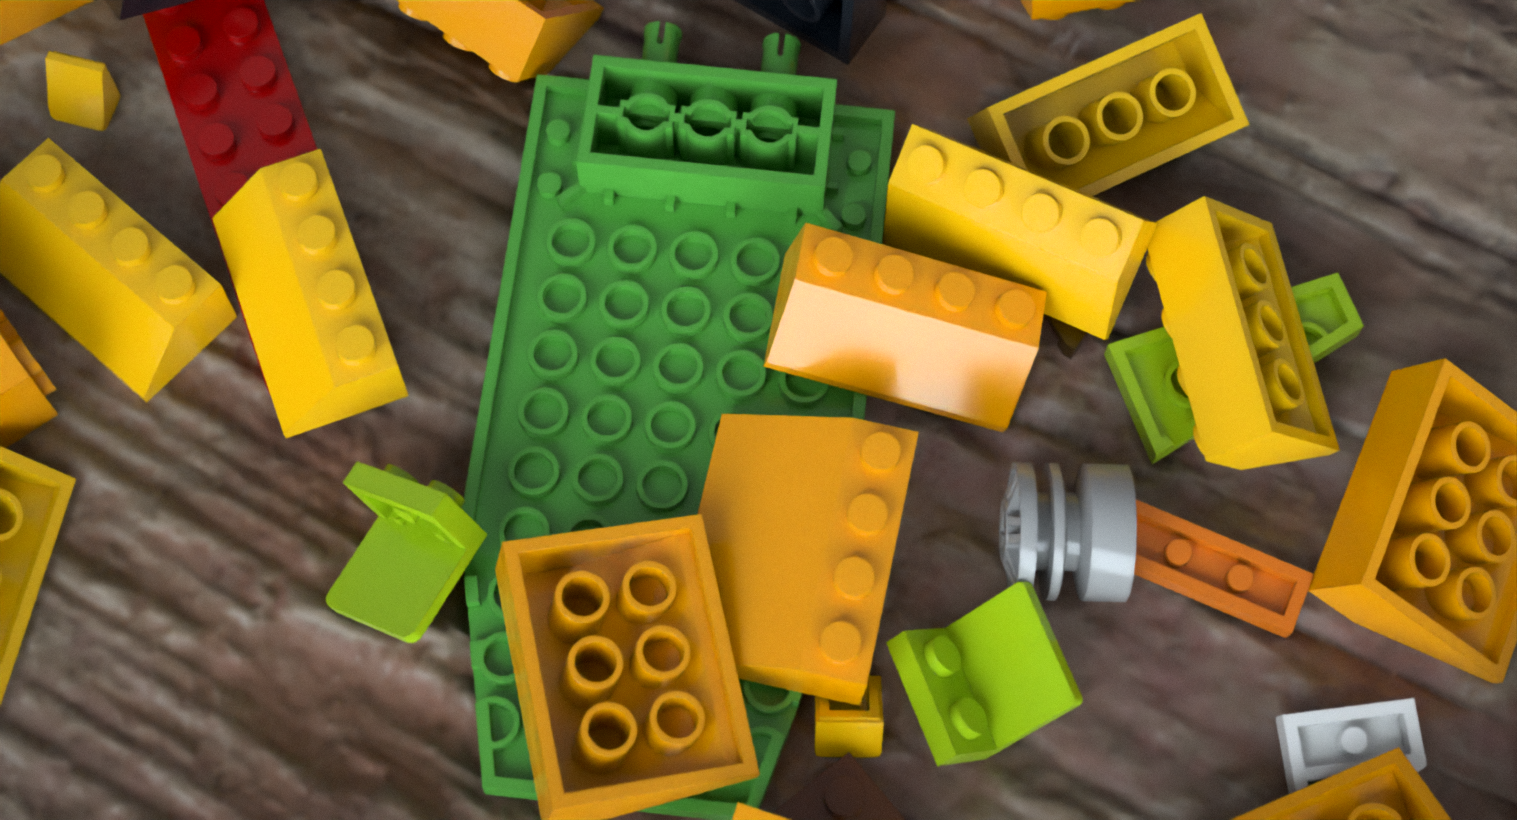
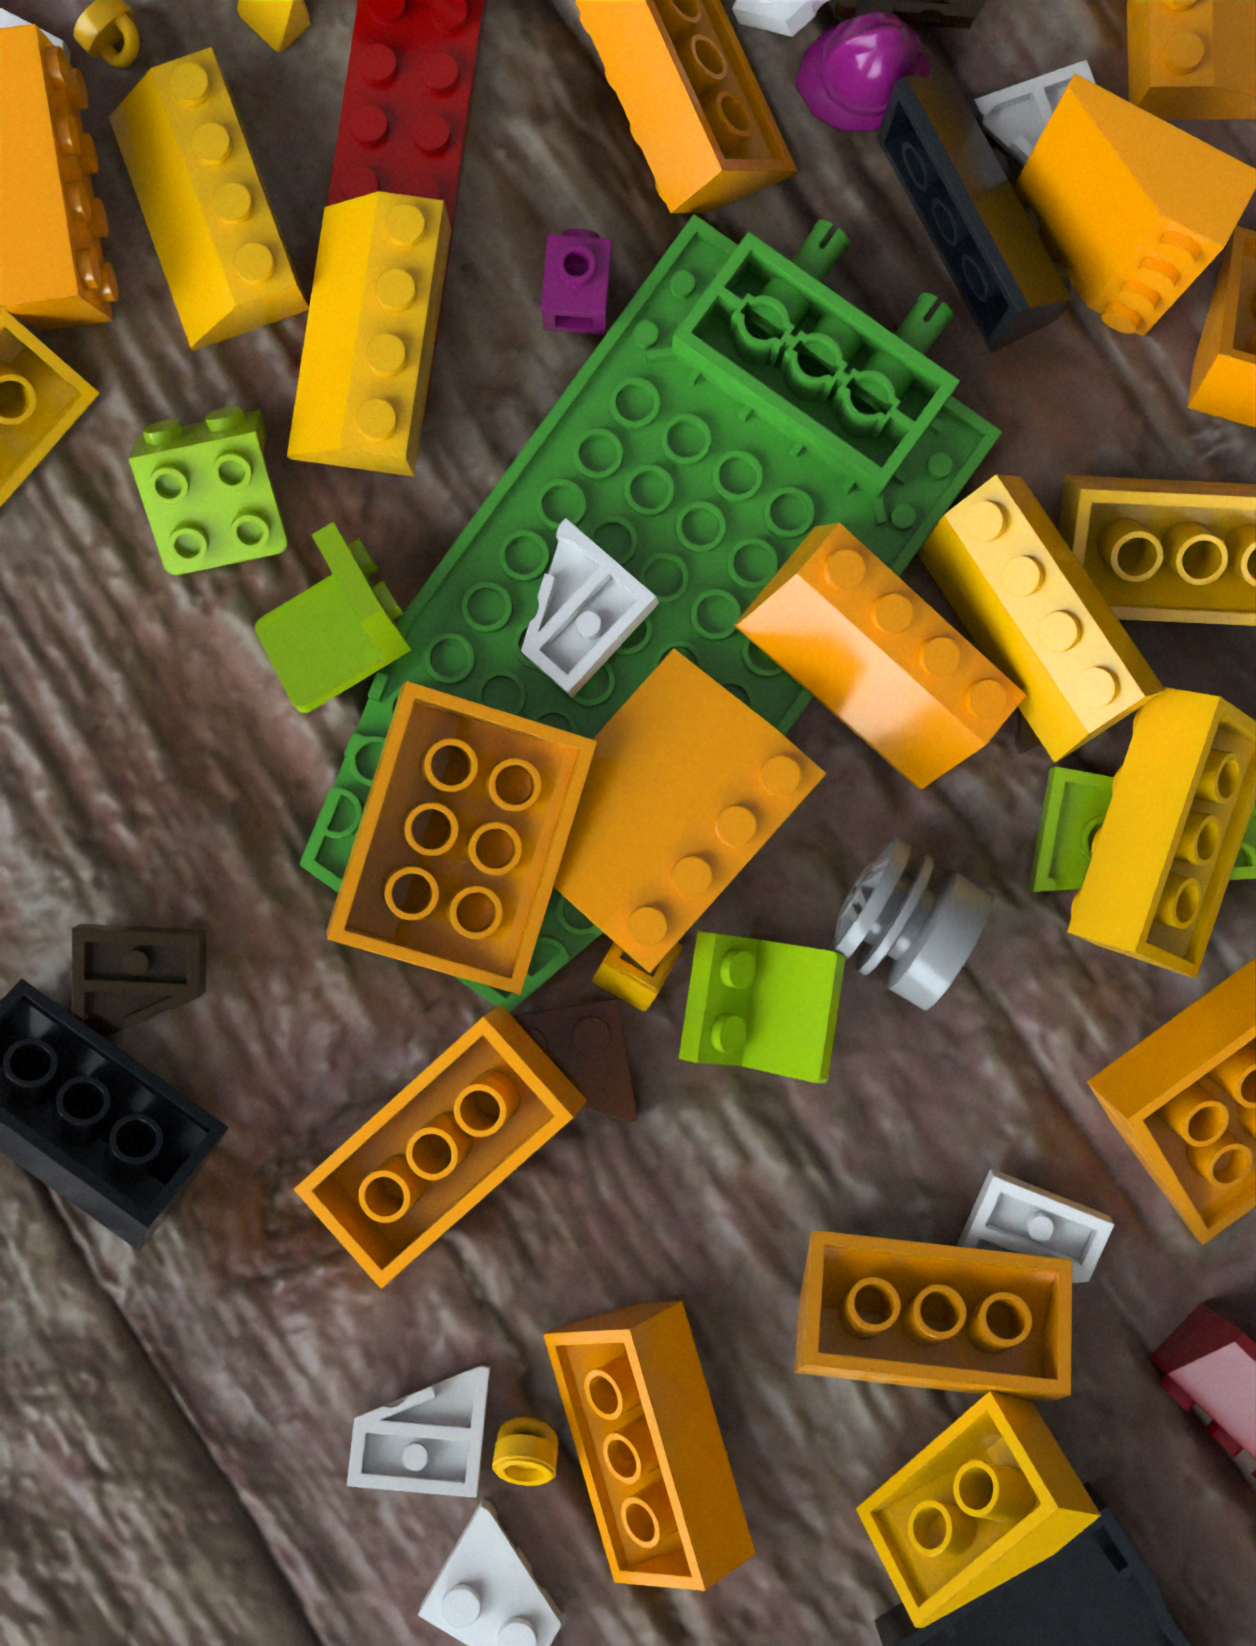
camera: 30 degrees right, 20 degrees up
orange plate [1134,499,1314,638] -> none
none -> lime bracket [128,406,288,575]
none -> white wing [521,518,659,698]
none -> magenta brick [541,228,612,335]

